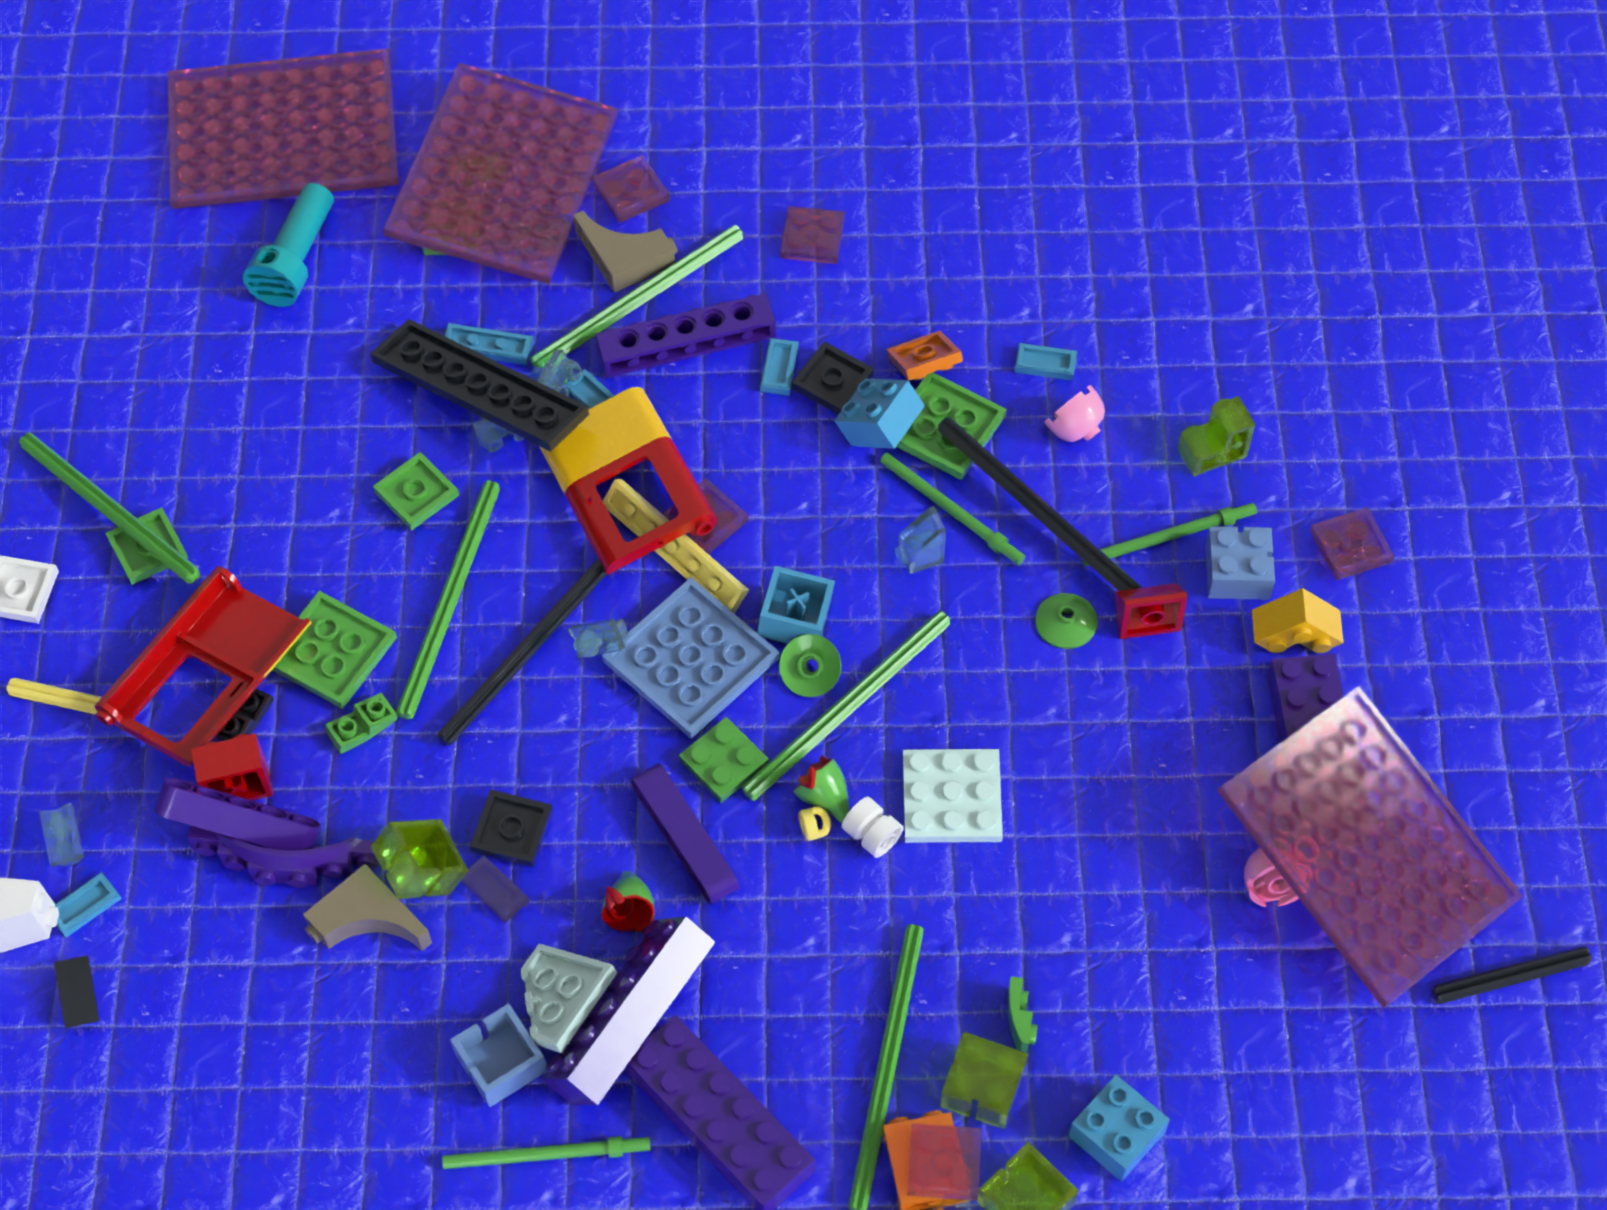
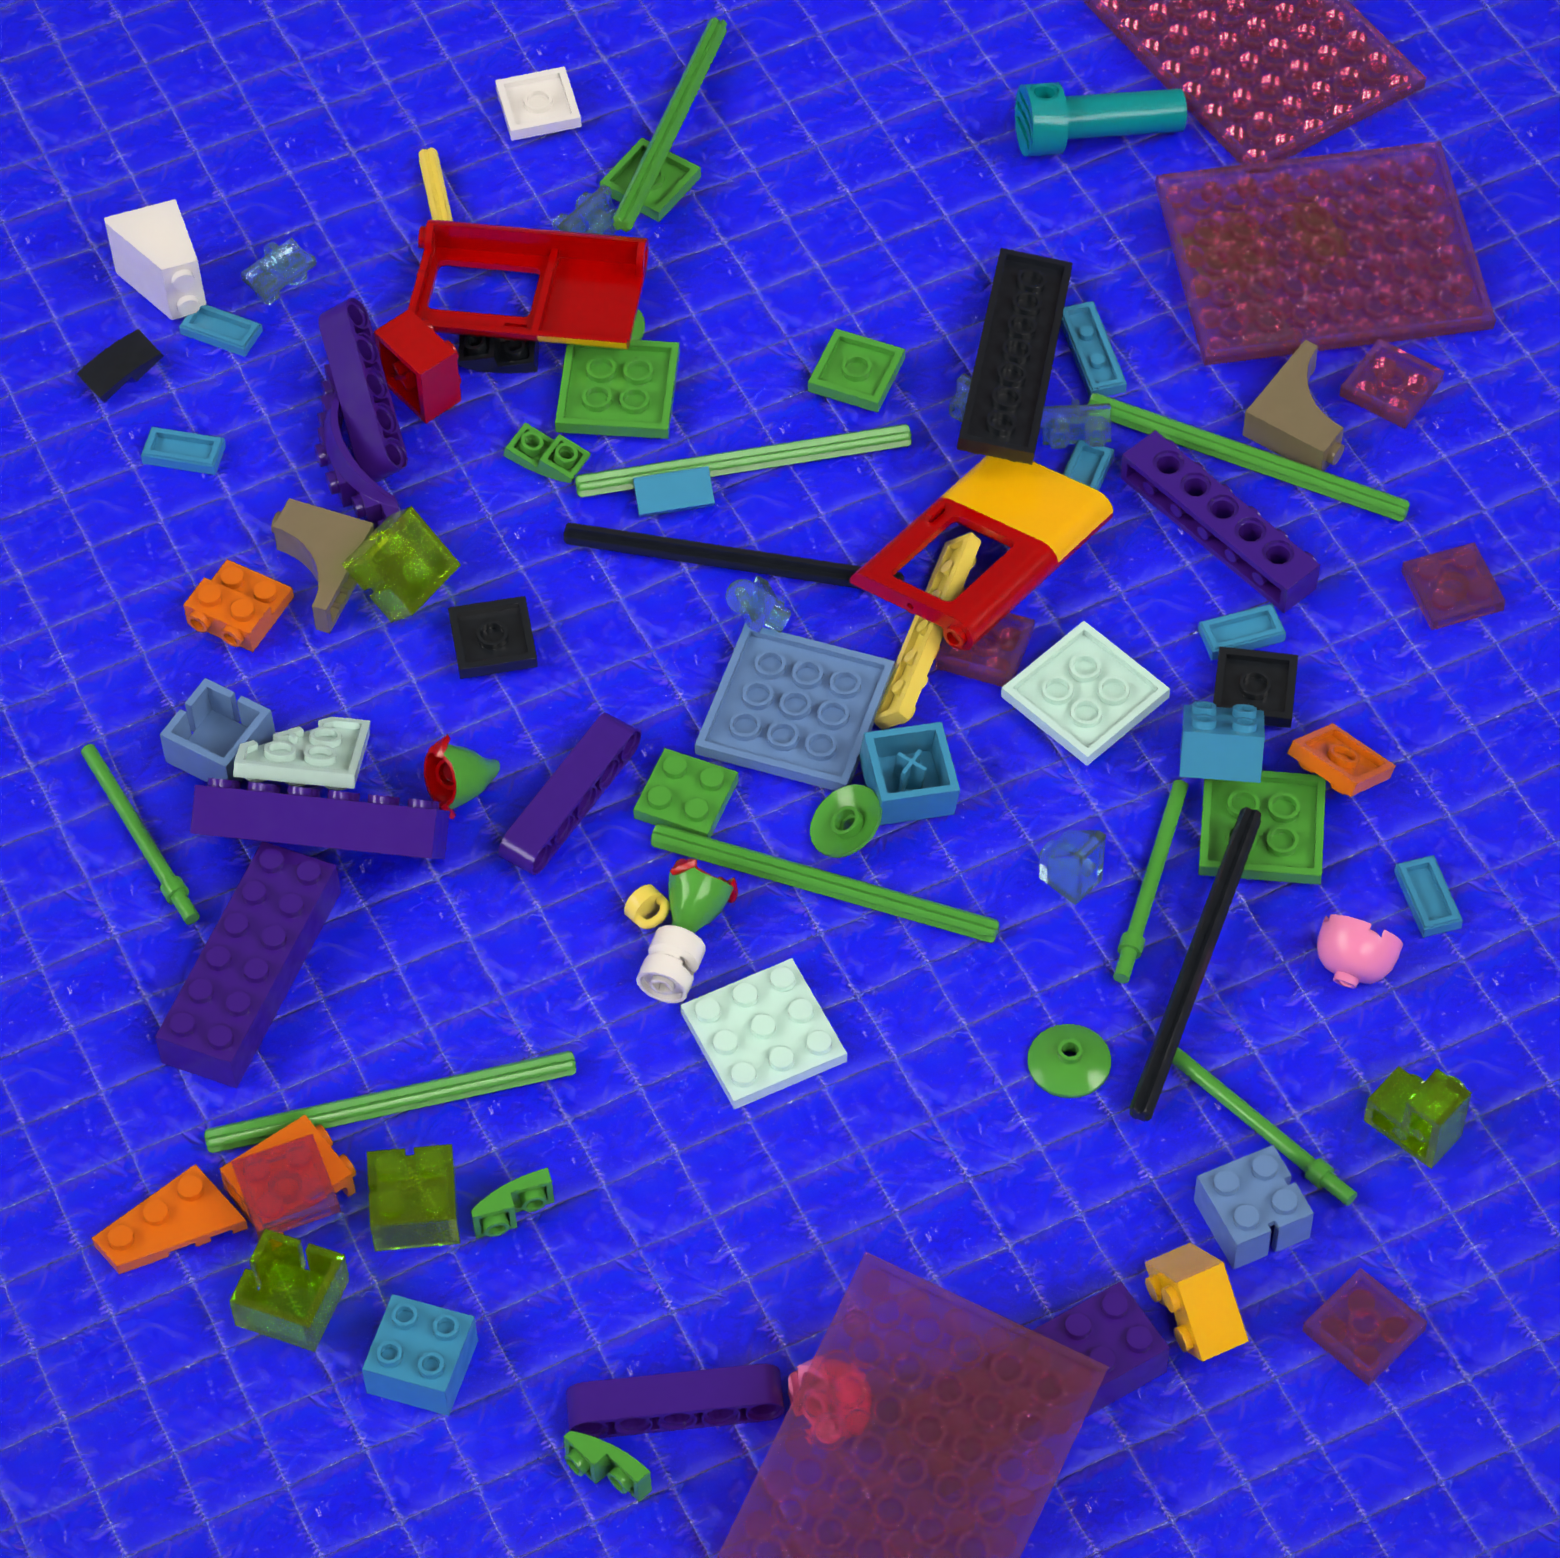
camera: 65 degrees right, 5 degrees down
clear purple tile [460,855,529,923] -> none
red slope [1115,583,1187,639] -> none
none -> dark azure tile [141,427,226,475]
none -> orange plate [183,559,294,652]
none -> clear light blue hips [553,185,617,235]
none -> bright green slope [563,1431,652,1502]
none -> dark purple beam [566,1364,785,1438]
none -> dark azure tile [633,466,715,518]
none -> light aqua plate [1001,621,1170,766]

